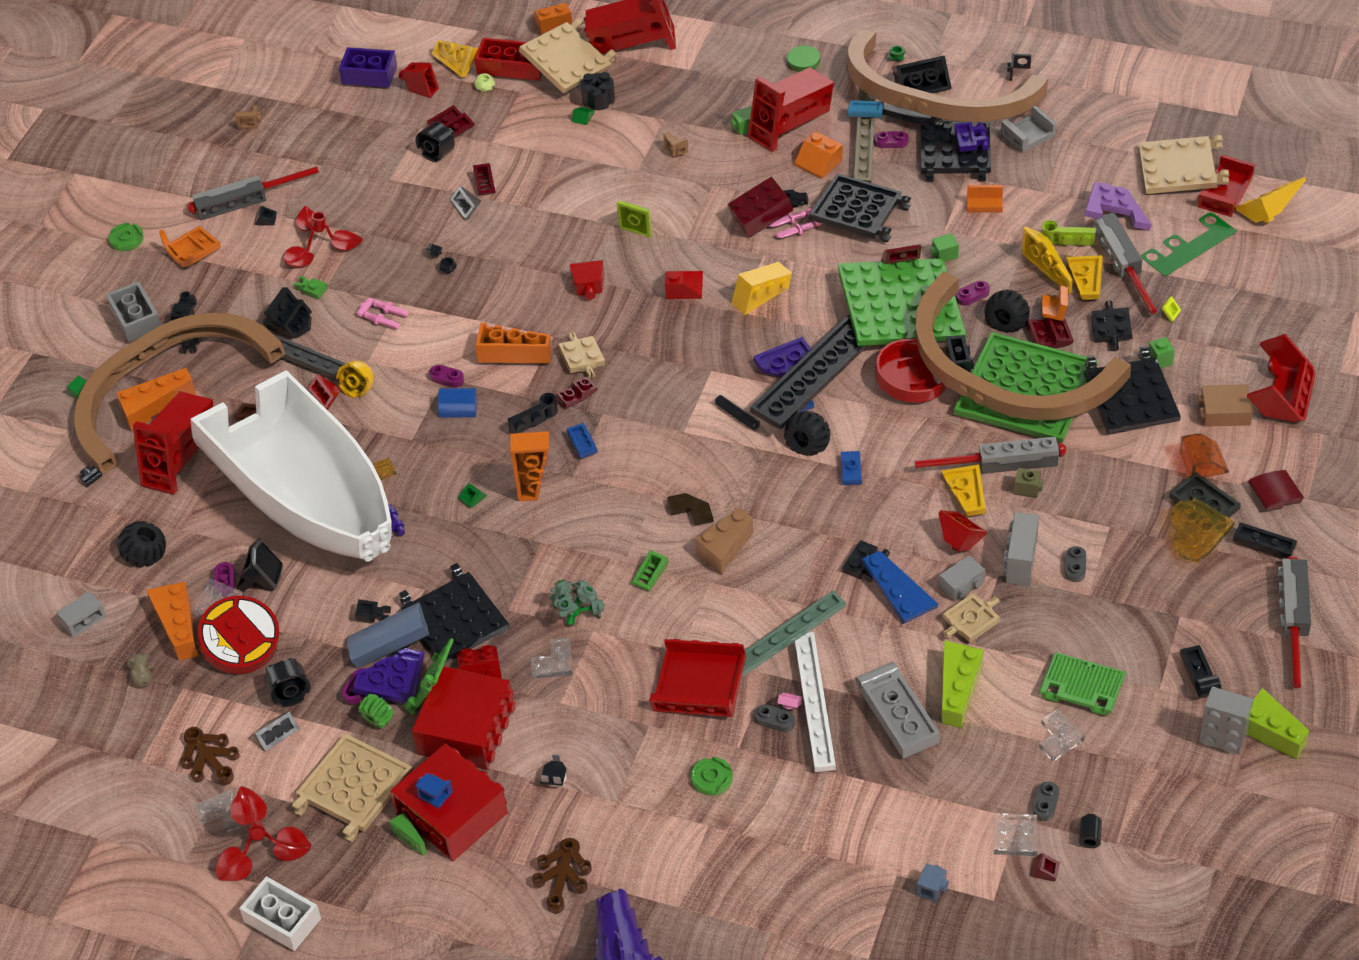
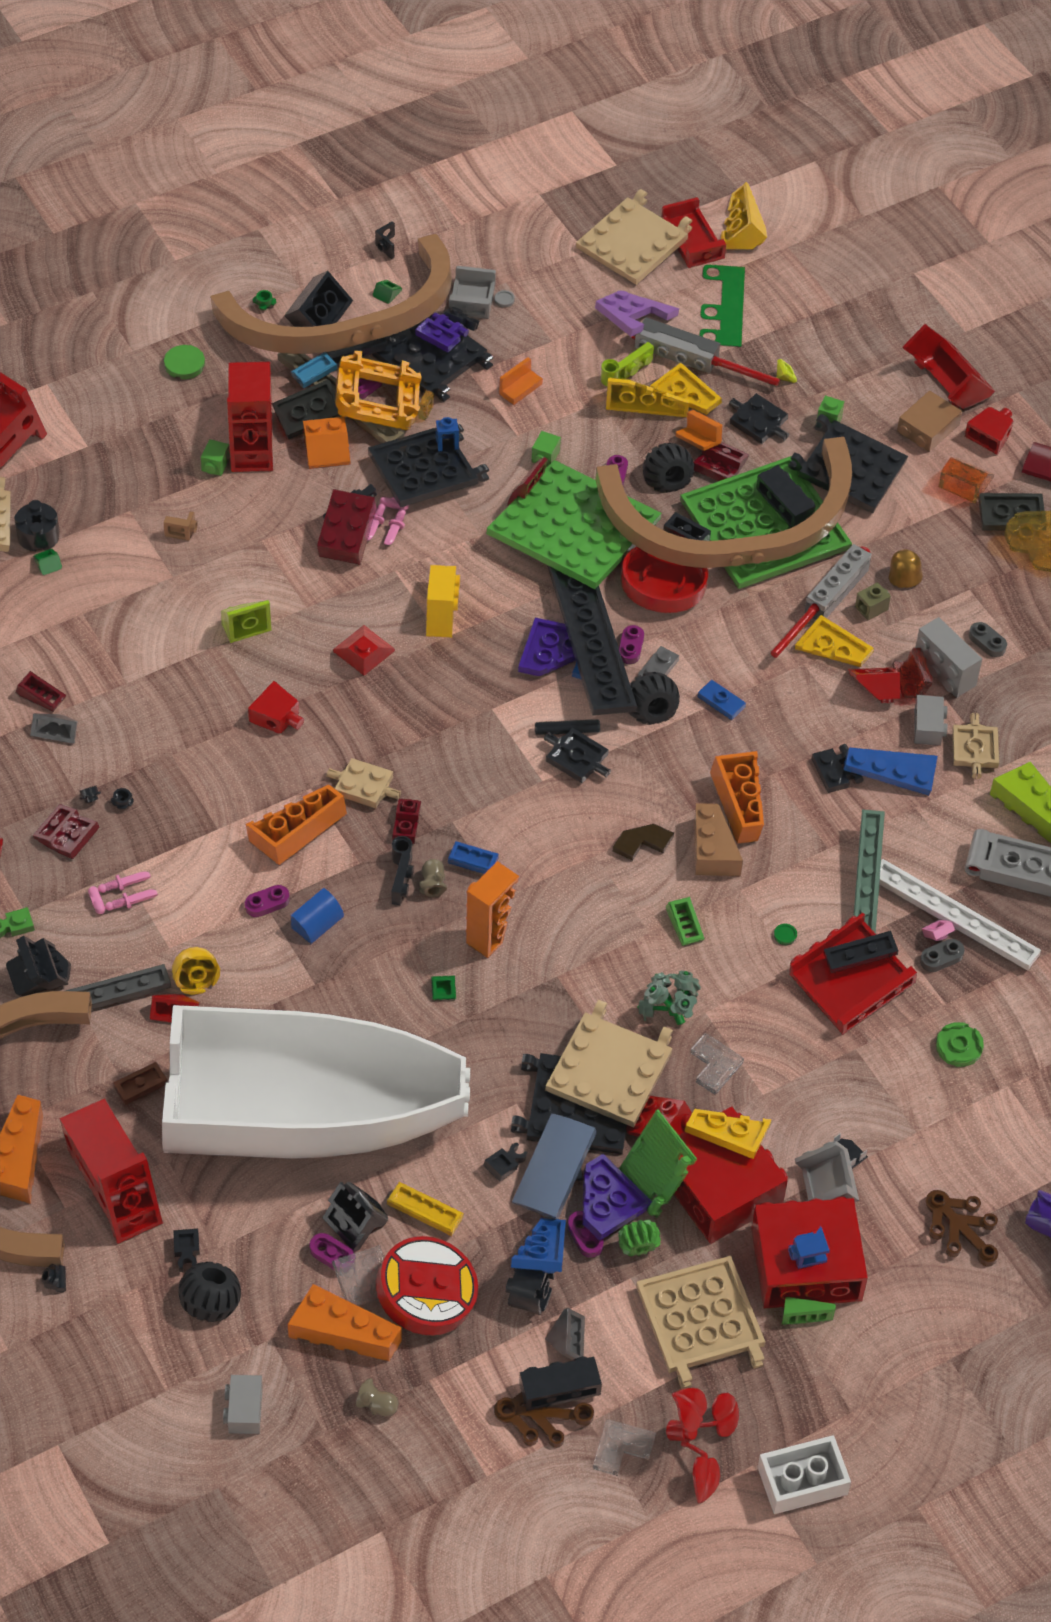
camera: 55 degrees left, 5 degrees up
none -> dark red slope [33,804,100,859]
none -> black plate [173,1228,200,1272]
none -> pearl dark grey plate [272,379,342,440]
none -> light orange plate [335,351,421,430]
none -> green slope [373,280,403,304]
none -> yellow plate [387,1182,464,1236]
none -> clear yellow tile [419,390,434,420]
none -> dark tan animal [419,859,447,897]
none -> blue window [436,417,459,451]
none -> black plate [443,307,480,331]
none -> light grey piece [495,290,515,307]
none -> blue wing [511,1218,566,1273]
none -> black brick [519,1356,602,1411]
none -> black plate [544,728,611,783]
none -> tan plate [545,1000,673,1127]
none -> magenta plate [619,625,644,664]
none -> flat silver plate [638,646,679,676]
none -> yellow wing [685,1109,772,1159]
none -> orange wedge [710,751,764,844]
none -> black brick [756,465,816,528]
none -> green piece [774,923,797,945]
none -> light grey panel [795,1141,859,1202]
none -> black plate [824,931,899,973]
none -> pearl gold hair [888,549,923,588]
none -> clear red bracket [892,648,933,698]
none -> red torso [964,407,1014,455]

